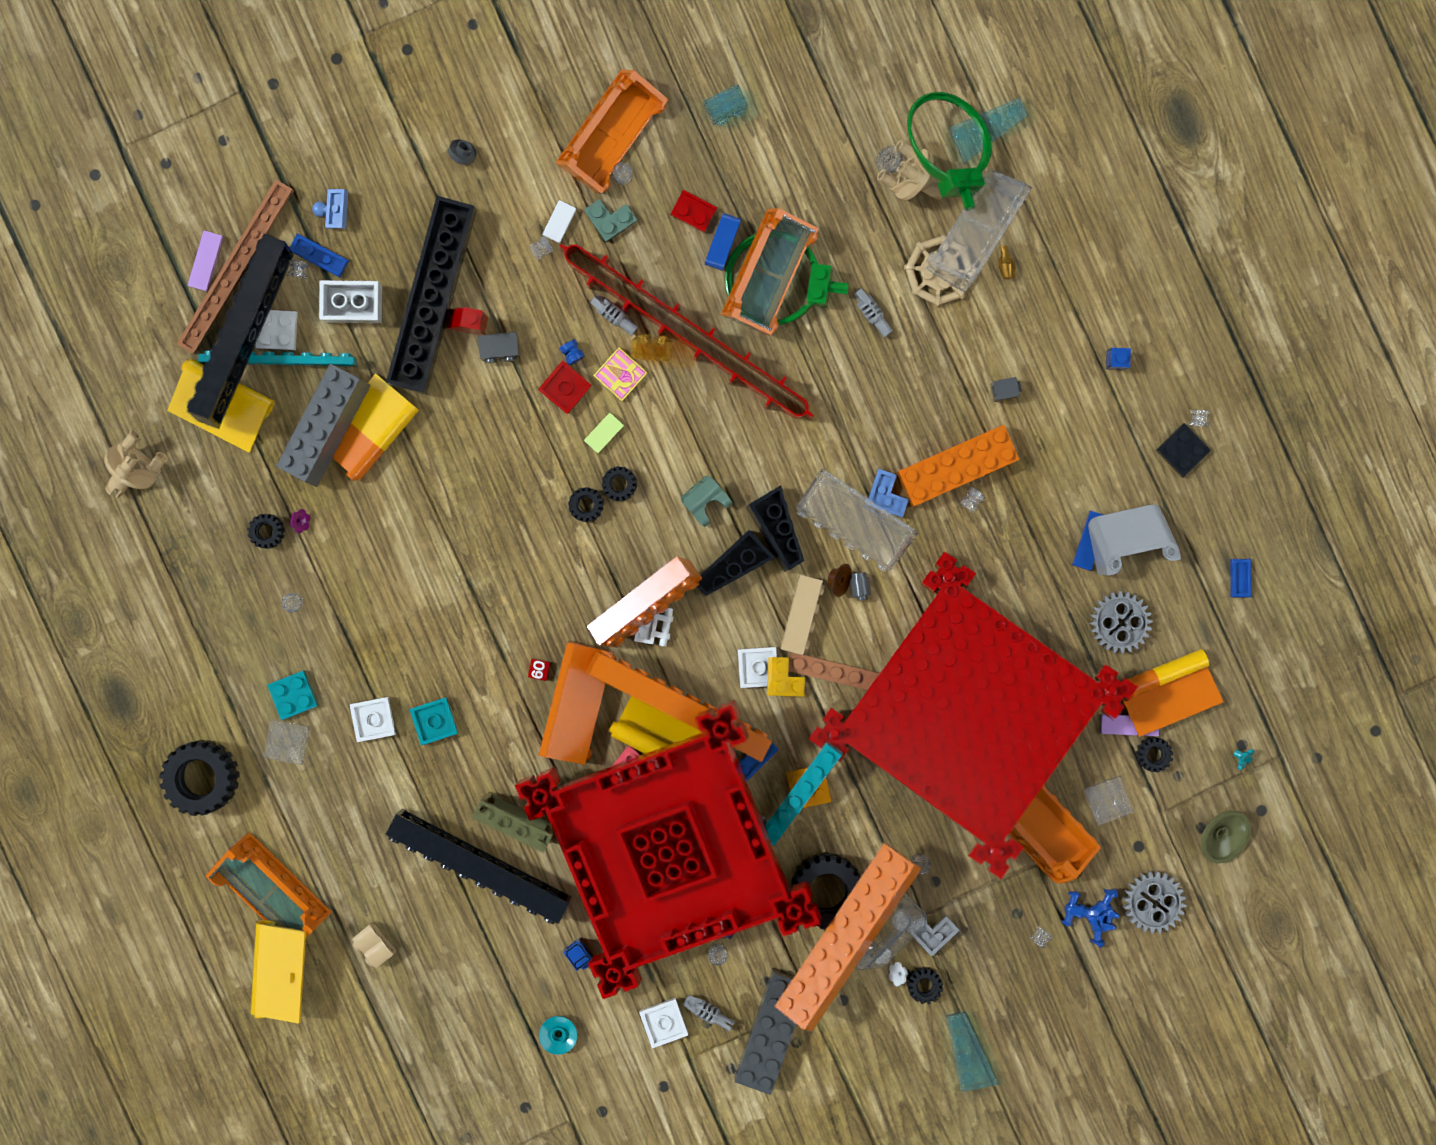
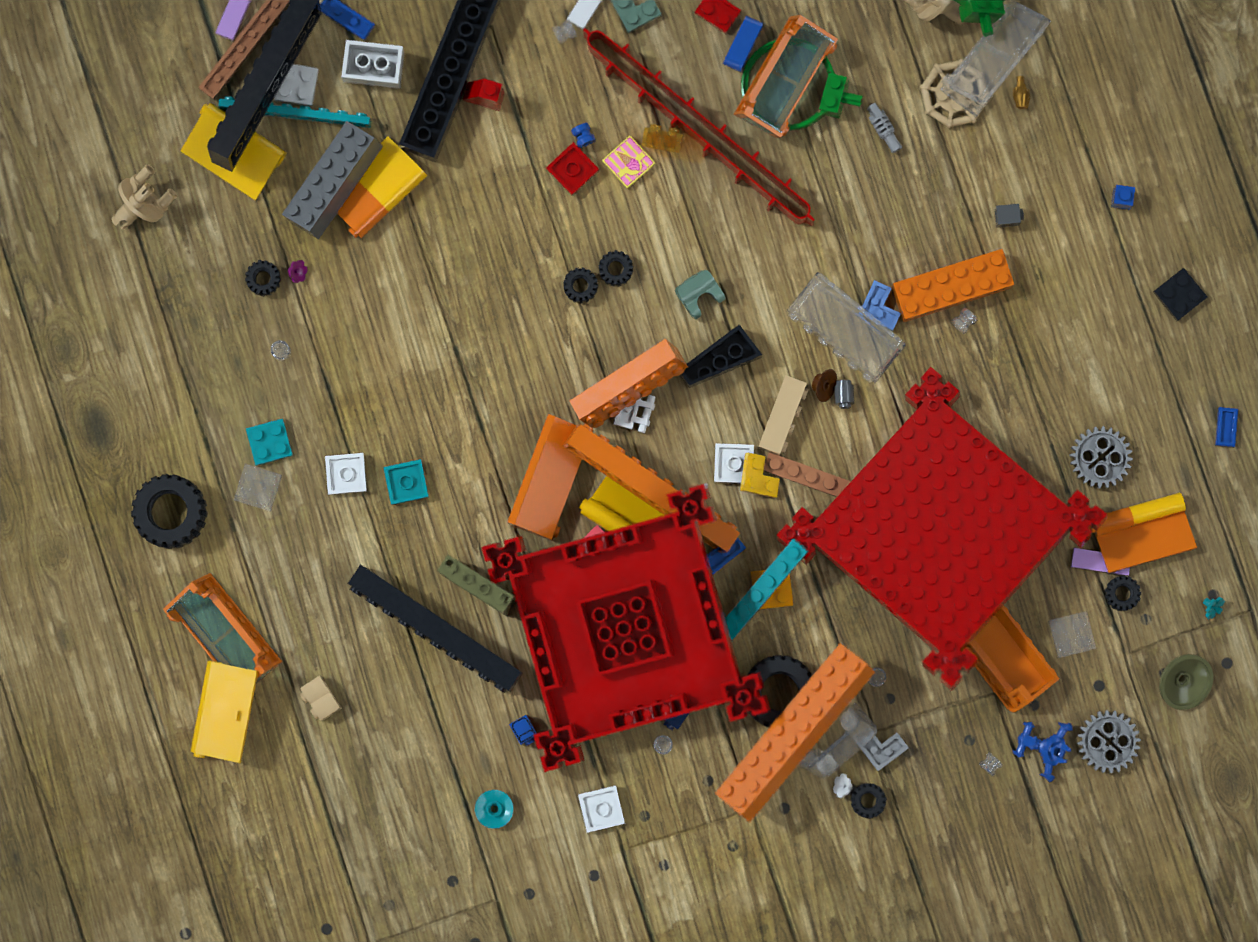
camera: 10 degrees right, 5 degrees down
clear wheel [287,260,309,279] -> none
dark grey brick [478,332,520,364] -> none
red tile [528,658,551,681] -> none
yellowish green tile [584,413,624,454] -> none
light grey hinge [590,295,639,336] -> none
light grey hinge [683,995,735,1032] -> none
dark grey brick [734,968,796,1095] -> none
black wedge [746,485,805,572] -> none
clear light blue wing [946,1012,999,1092] -> none
blue tile [1072,511,1103,571] -> none
light grey windscreen [1088,504,1181,576] -> none
clear wheel [1189,410,1210,427] -> none

